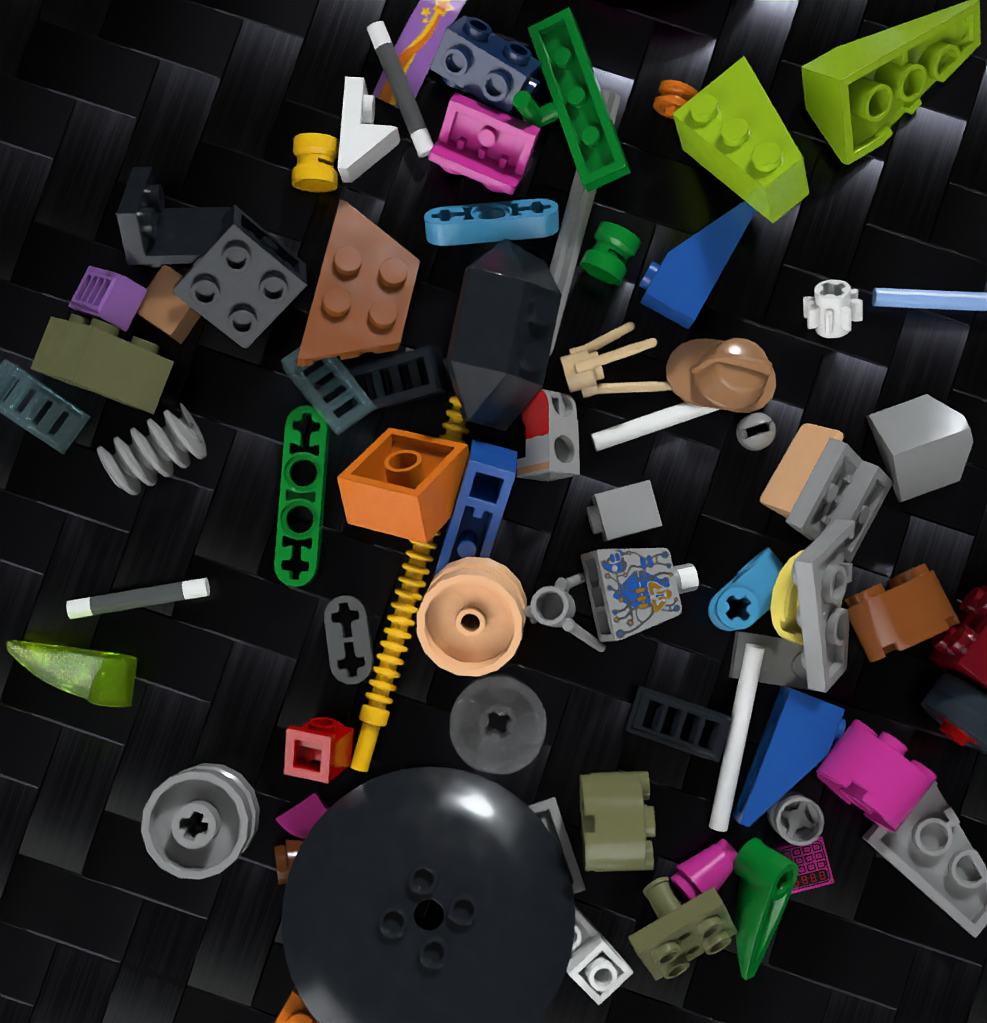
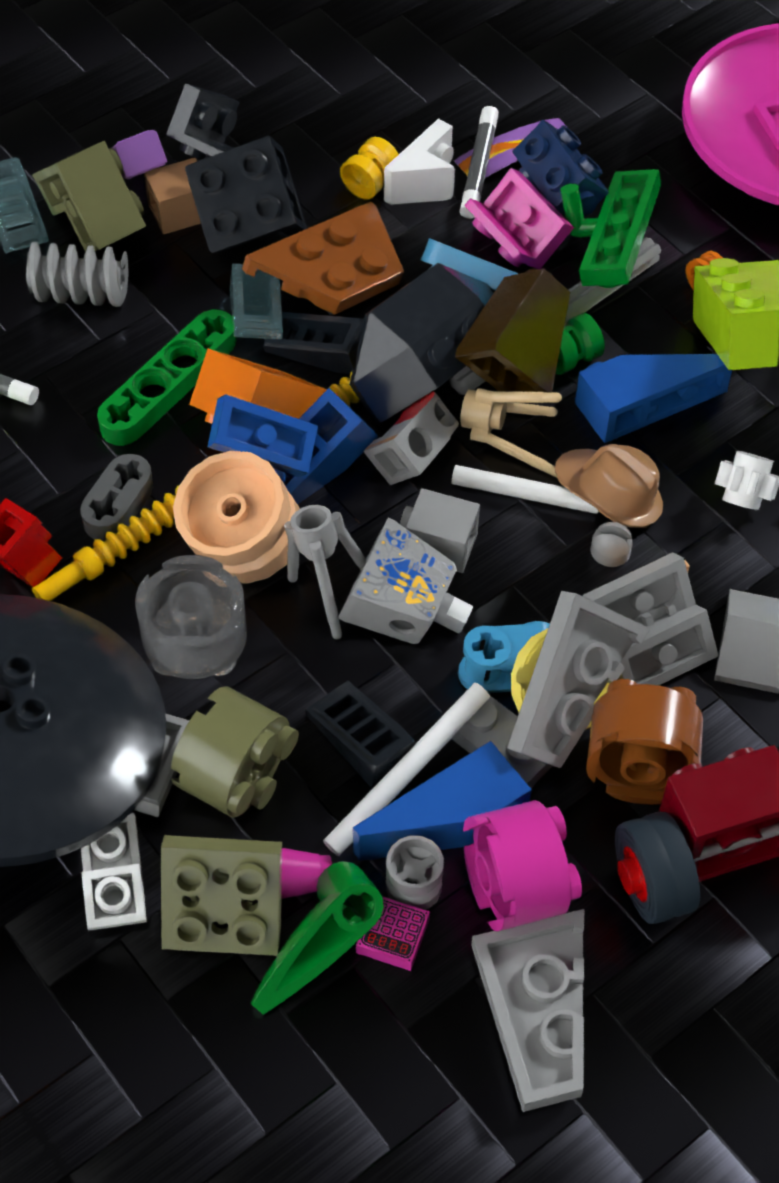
camera: 30 degrees right, 30 degrees down
none -> blue plate [207,394,318,477]
none -> dark brown slope [455,269,571,393]

